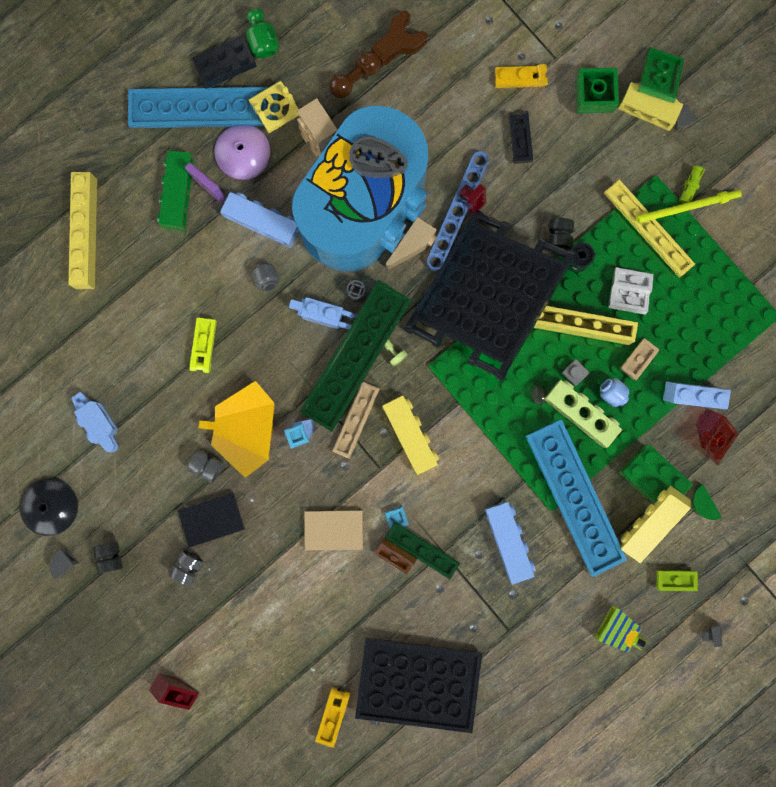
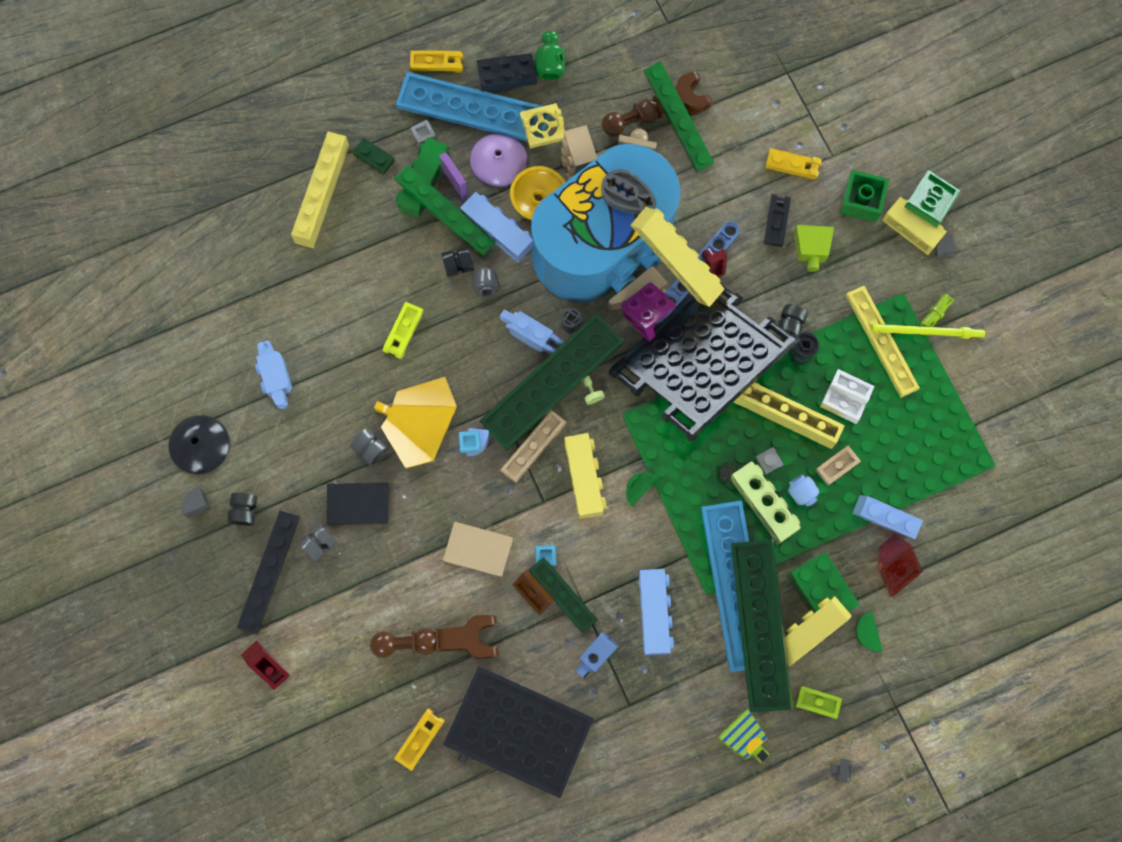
camera: 10 degrees right, 10 degrees down
none -> black plate [237,510,300,635]
none -> dark green plate [353,138,395,175]
none -> reddish brown piece [370,615,499,659]
none -> green plate [394,165,496,257]
none -> yellow plate [410,50,463,73]
none -> light grey plate [410,120,436,146]
none -> black wheel [441,246,474,277]
none -> yellow dish [510,166,565,220]
none -> medium blue torso [575,632,620,678]
none -> tan tile [618,128,657,152]
none -> magenta bracket [621,282,676,341]
none -> green tile [626,472,660,507]
none -> light yellow brick [630,207,724,307]
none -> green plate [643,61,714,173]
none -> dark green plate [731,539,793,713]
none -> lime torso [794,225,834,272]

